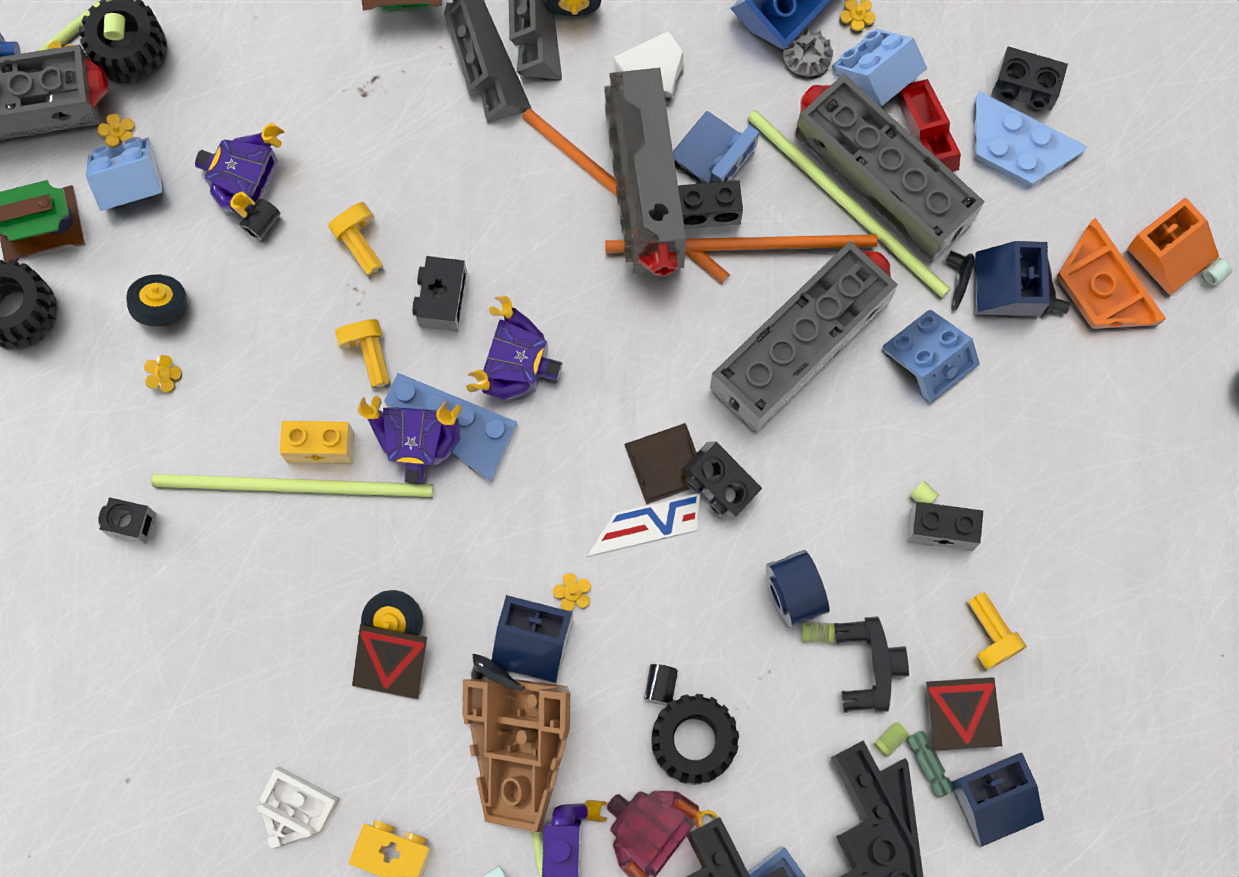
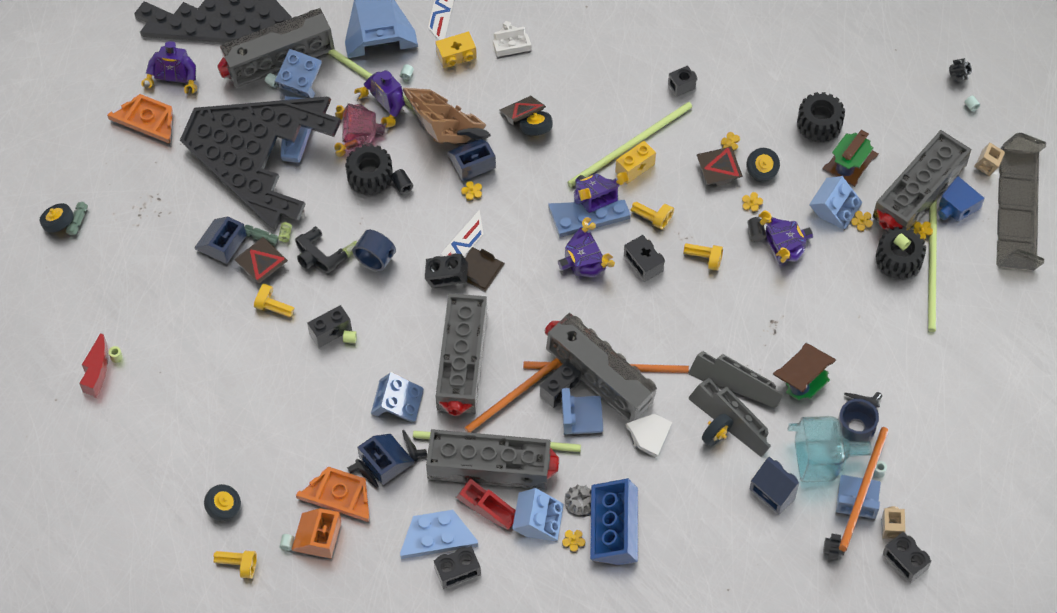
camera: 140 degrees right, 15 degrees down
none -> dark brown piece [696,146,743,186]
none -> yellow plant [742,192,763,212]

